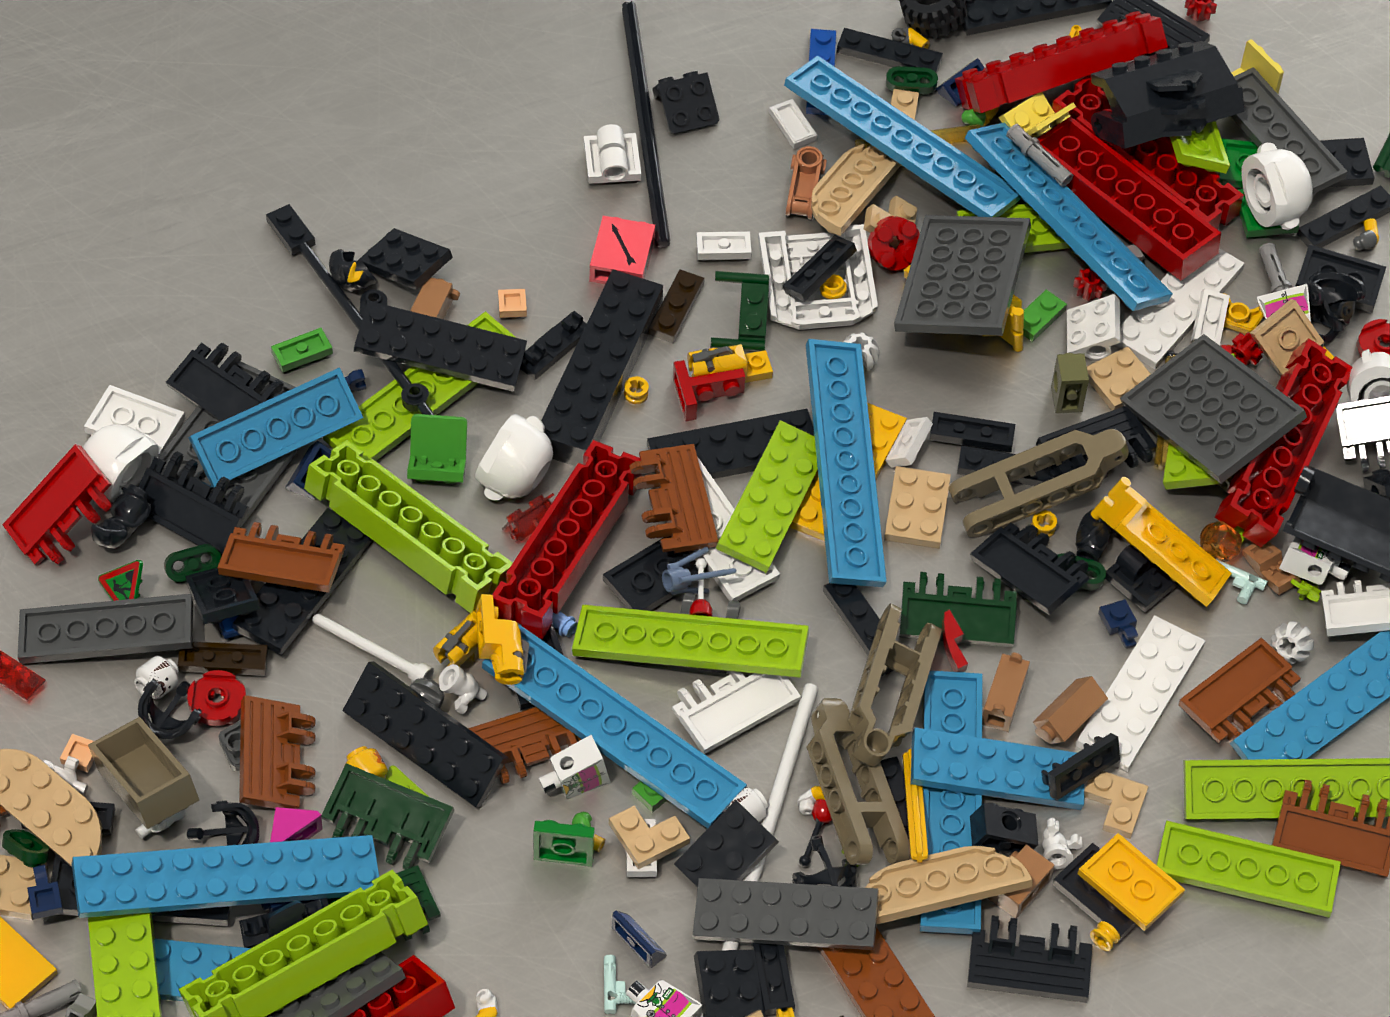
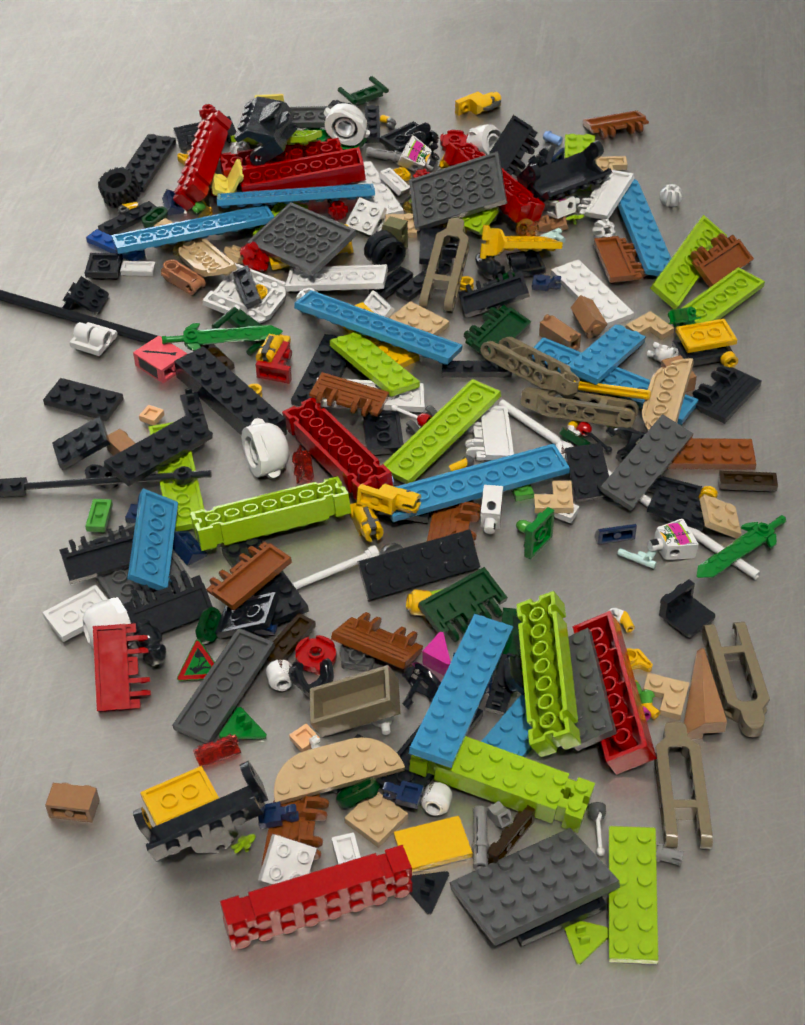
camera: 55 degrees left, 10 degrees down
black hair [329,249,377,292] -> none
bright green bracket [407,414,467,484] -> none
white piece [439,664,487,714] -> none
sand blue plant [662,547,737,595] -> none
white plate [696,231,751,260] -> none
red slope [942,609,968,672] -> none
black brick [970,803,1039,855] -> none
light grey pin [1006,124,1074,187] -> none
black plate [1041,733,1120,800] -> none
tan plate [1250,299,1324,376] -> none
none -> black plate [43,378,124,421]
none -> black plate [84,253,123,279]
none -> green sword [162,323,283,351]
none -> green piece [219,707,267,739]
none -> white plate [285,265,388,292]
none -> black wheel [364,230,406,273]
none -> white head [421,782,453,816]
none -> yellow arm [449,455,474,471]
none -> dark green plate [559,427,592,446]
none -> green hinge [668,307,701,327]

